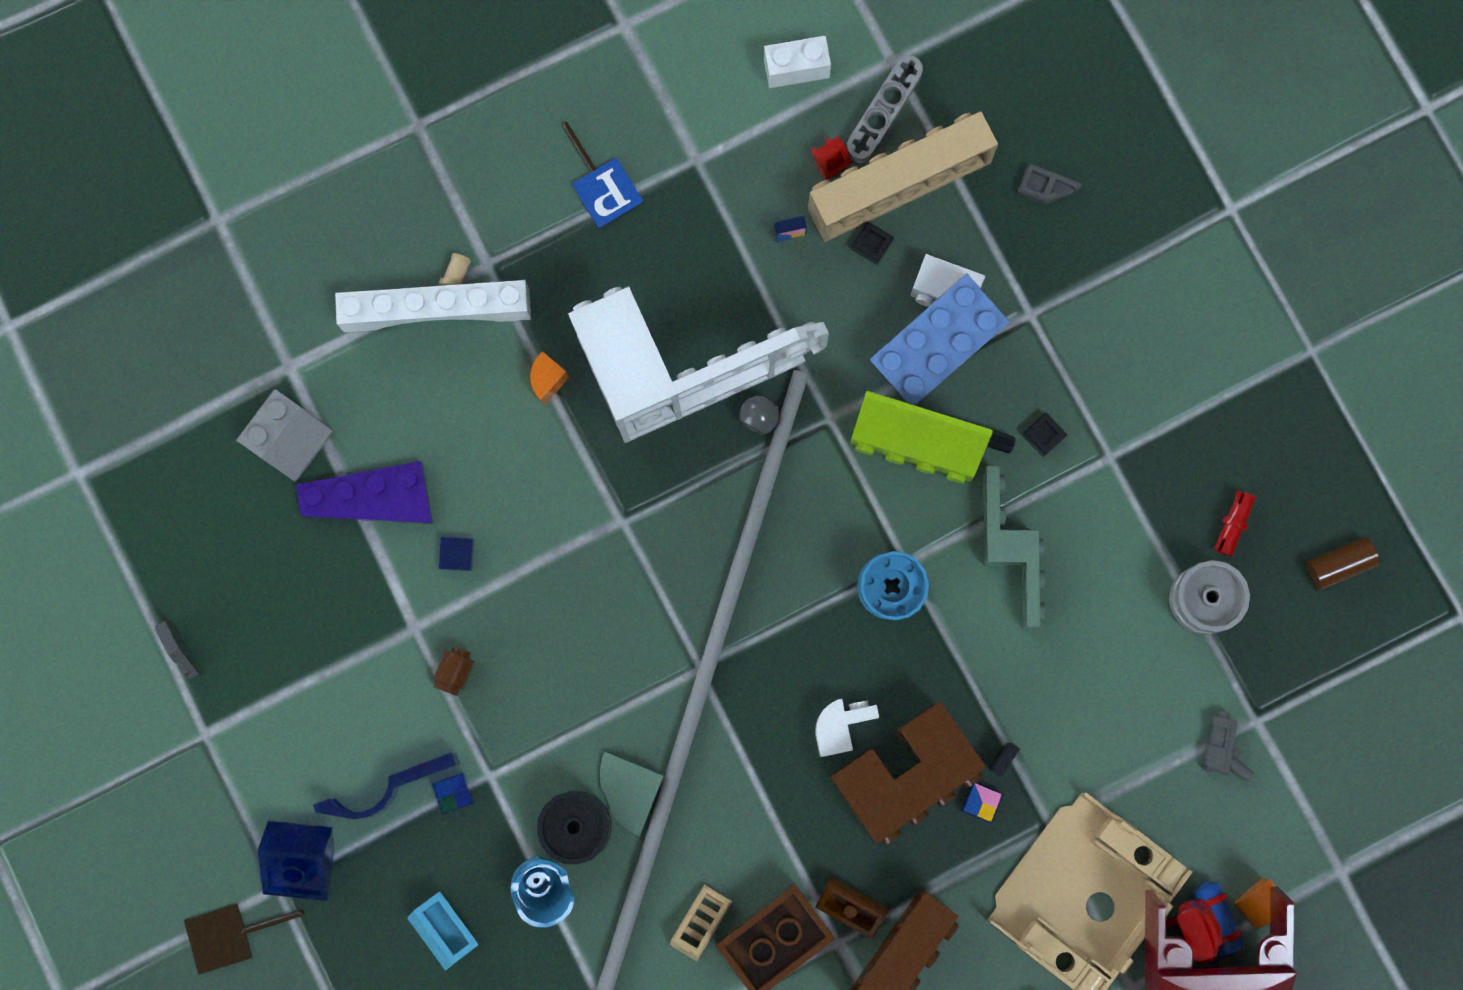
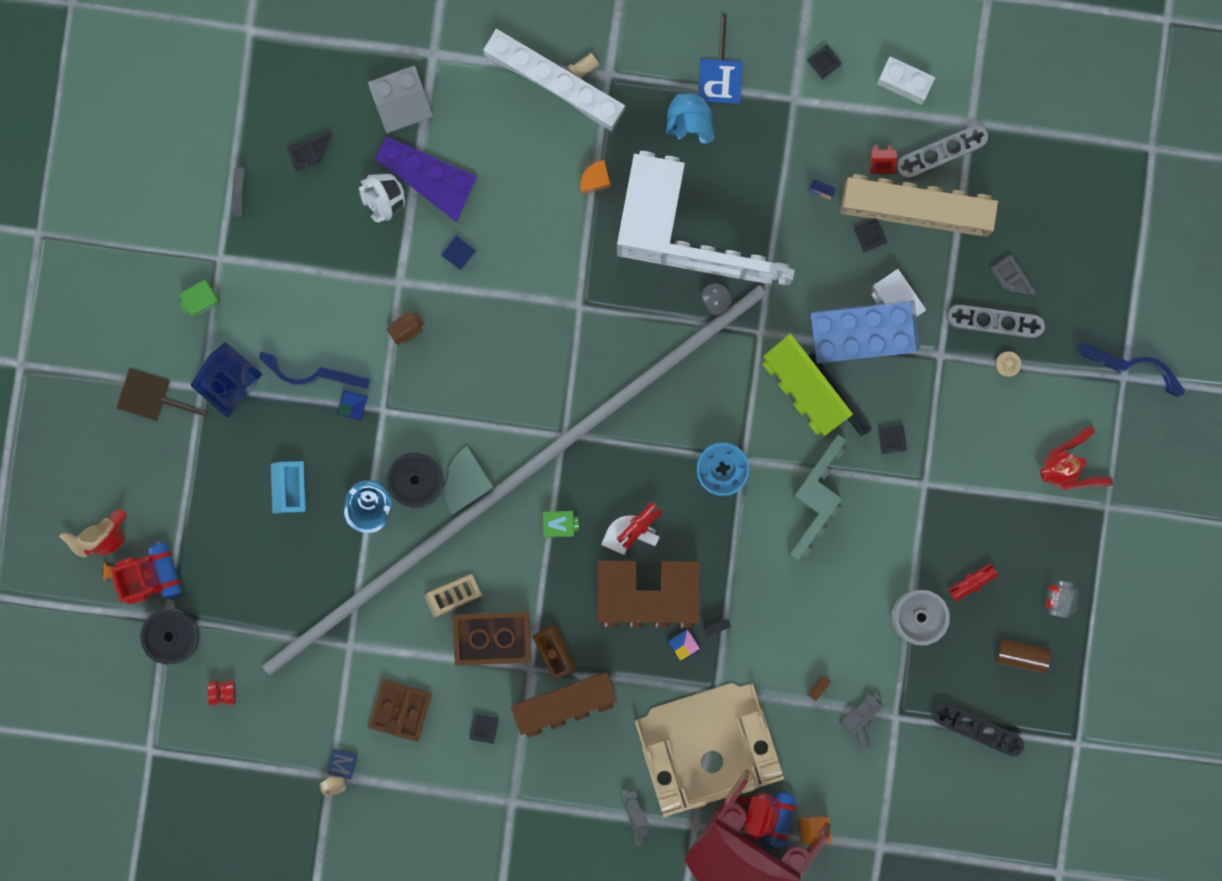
camera: 30 degrees right, 5 degrees up
none -> bright green brick [179,279,221,318]
none -> black tile [287,131,332,172]
none -> white cone [359,174,405,223]
none -> bright green brick [543,511,579,538]
none -> red pin [617,502,662,549]
none -> dark azure helmet [666,93,715,144]
none -> black tile [807,44,842,80]
none -> reddish brown tile [807,675,831,701]
none -> black beam [931,702,1024,756]
none -> light grey beam [947,305,1045,338]
none -> tan tile [995,352,1021,377]
none -> red piece [1039,425,1113,491]
none -> clear head [1044,580,1079,618]
none -> clear blue piece [1075,342,1185,397]

